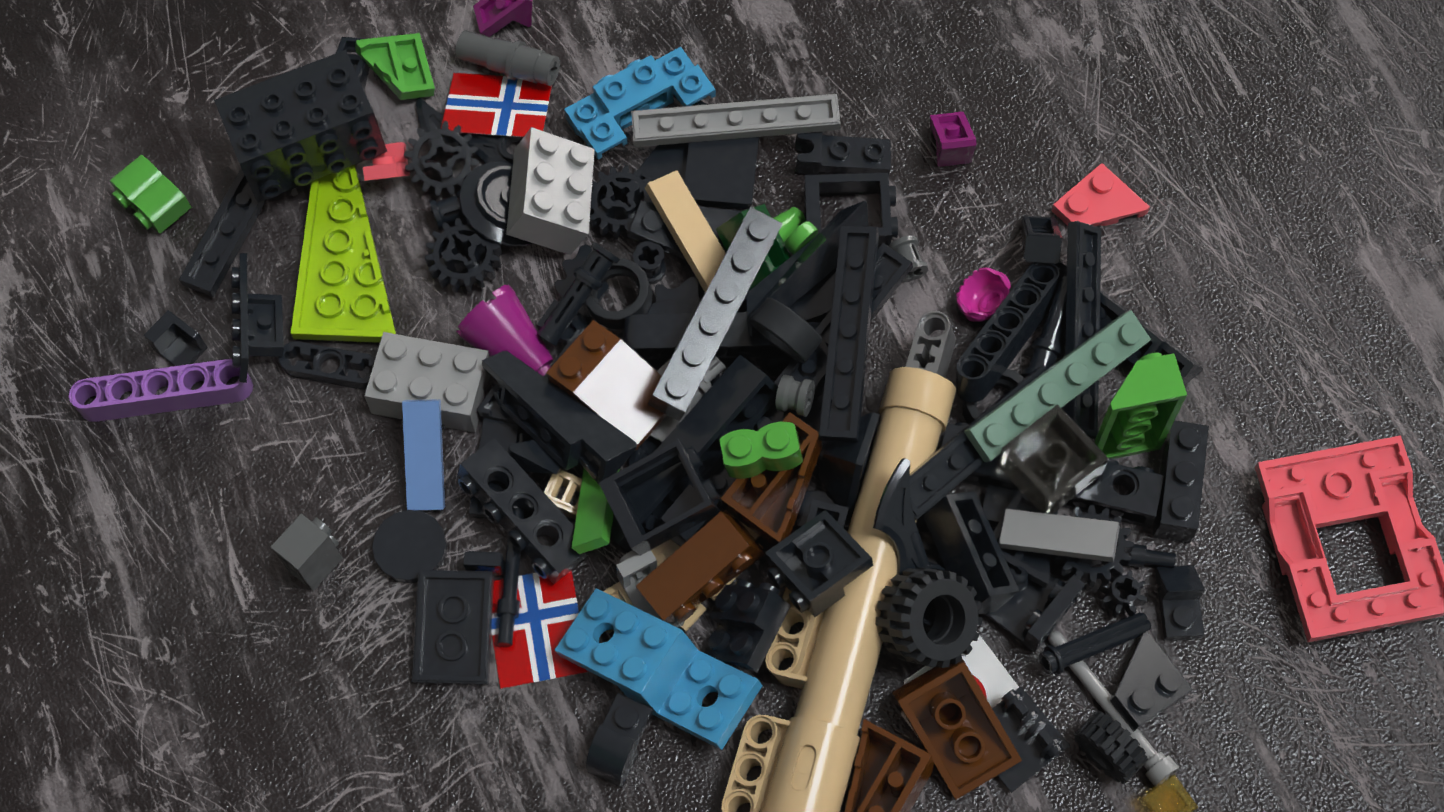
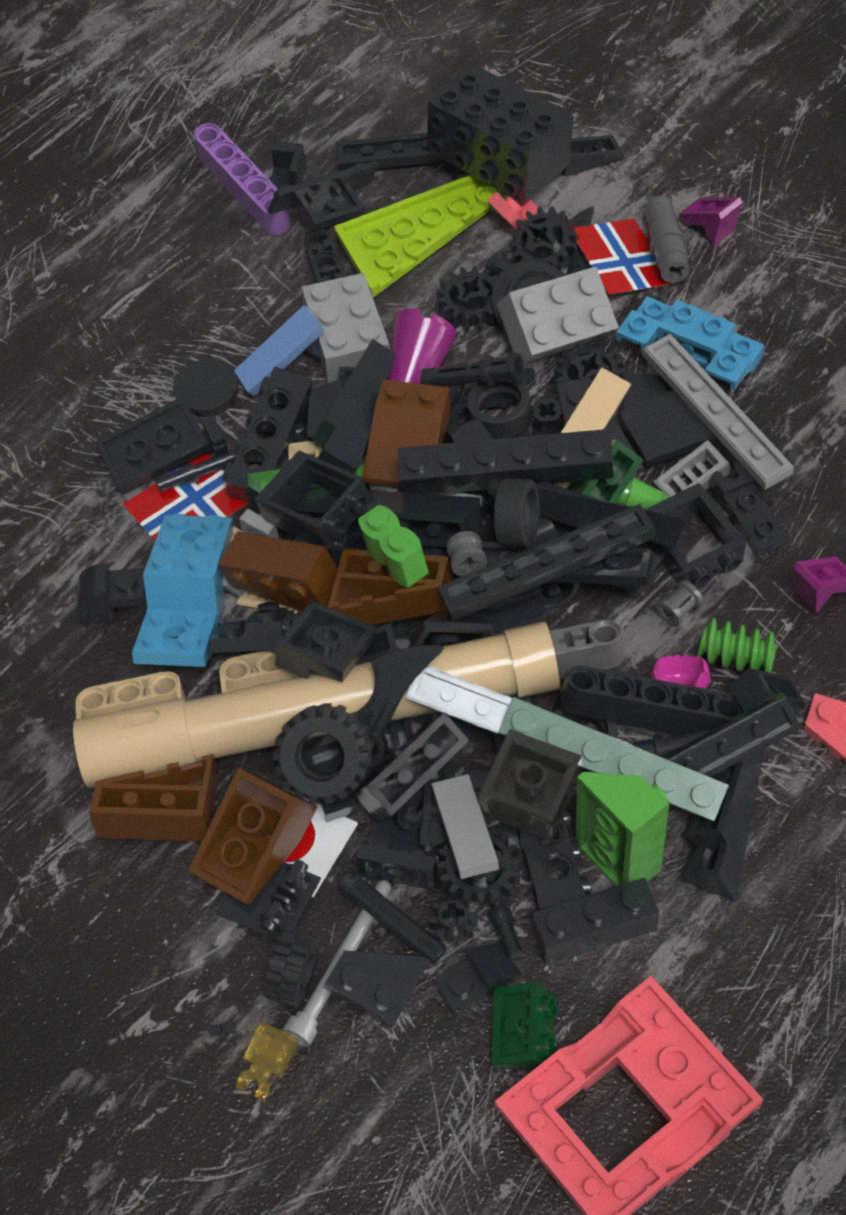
camera: 65 degrees right, 10 degrees down
bright green brick [110,154,192,234] -> none
dark grey brick [271,513,343,591] -> none
bright green wing [355,33,435,100] -> none
bright green tile [785,221,819,255] -> none
none -> dark green bracket [491,982,558,1071]
none -> light grey slope [654,440,731,497]
none -> bright green piece [698,617,777,673]

